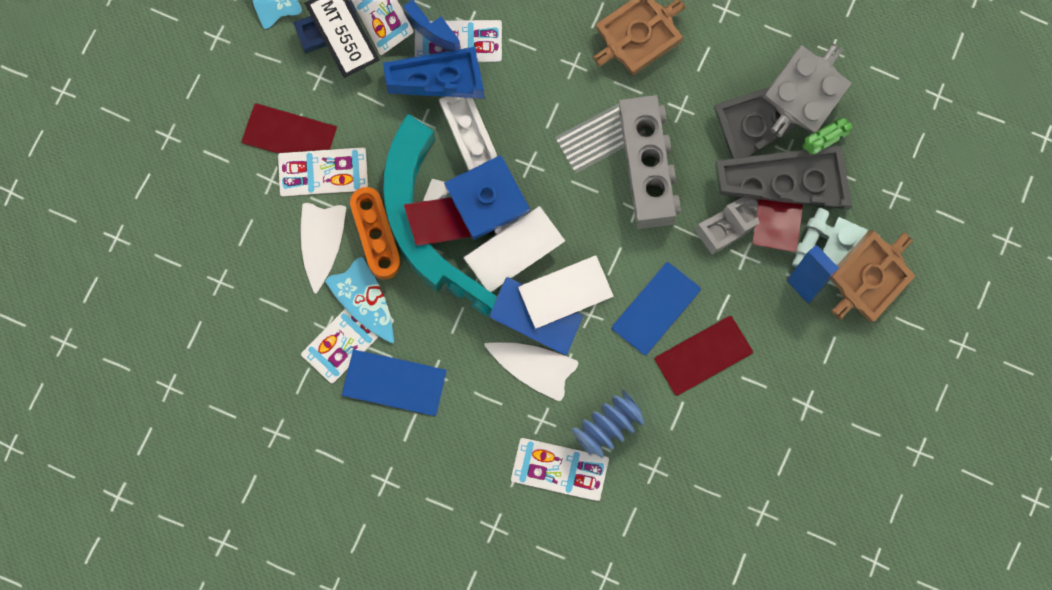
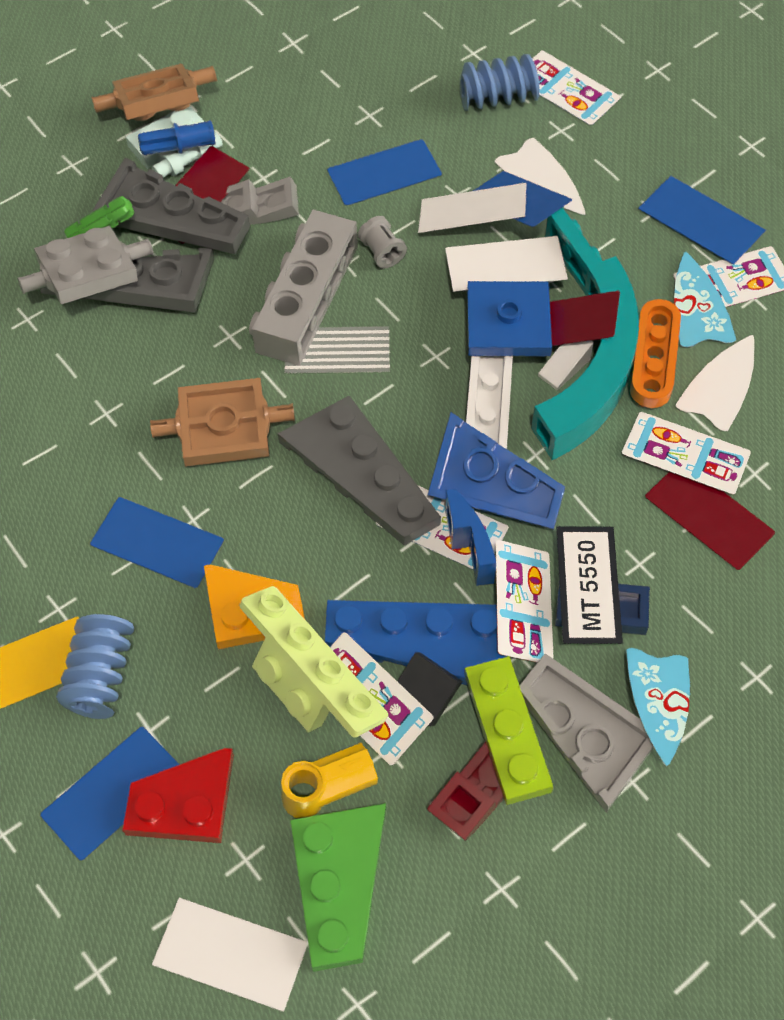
camera: 155 degrees left, 15 degrees down
dark red sticker [654,316,753,396] -> none
blue tile [787,244,839,304] -> none
none -> blue axle [138,120,216,155]
none -> dark grey wing [278,396,441,546]
none -> light grey bush [358,216,407,268]

